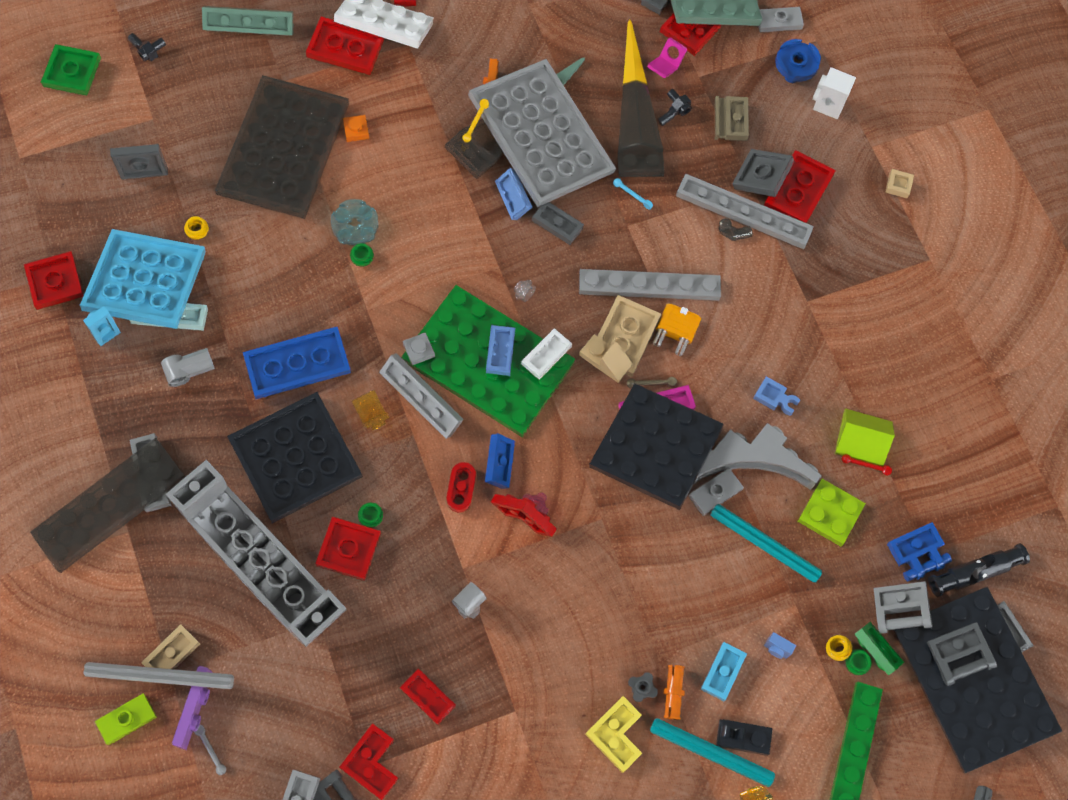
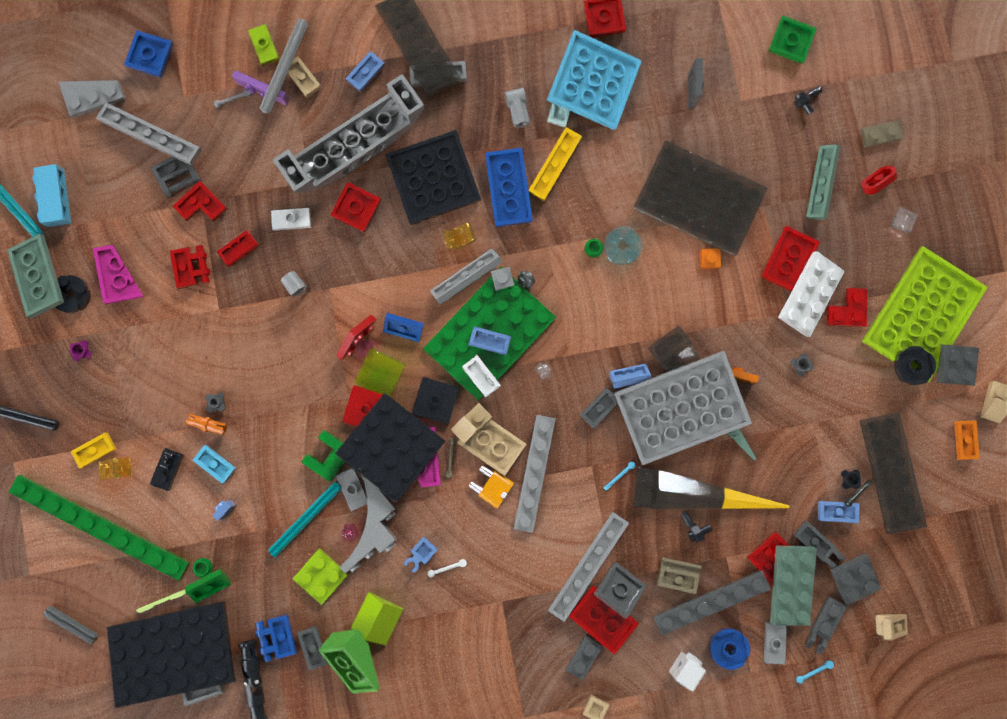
camera: 105 degrees right, 15 degrees up
medium azure plate [83,306,121,346] -> none
yellow plate [184,216,209,240] -> none
green plate [358,502,383,528] -> none
red plate [446,462,476,513] -> none
yellow hinge [462,99,489,143] -> none
light yellow plate [585,696,642,773] -> none
dark pink bracket [647,38,687,78] -> none
teal axle [650,718,775,787] -> none
clear smoke arm [718,218,753,241] -> none
yellow plate [826,635,852,661] -> none
red hinge [841,454,892,476] -> none
light grey plate [874,581,932,634] -> none
dark grey plate [927,622,997,686] -> none
none -> yellowish green piece [136,590,187,613]
none -> red plate [170,245,211,289]
none -> white plate [271,208,311,231]
none -> dark grey plate [297,625,329,671]
none -> green connector [301,429,345,482]
none -> bright green slope [319,629,380,693]
none -> red plate [342,385,391,426]
none -> clear pink plate [342,523,359,542]
none -> medium blue plate [346,51,385,92]
none -> clear neon green plate [355,347,406,396]
none -> black plate [412,377,460,424]
none -> white hinge [427,559,467,578]
none -> dark grey plate [517,271,535,290]
none -> yellow plate [528,127,582,201]
none -> dark grey plate [565,634,603,681]
none -> dark grey plate [653,570,771,635]
none -> dark grey plate [791,353,814,376]

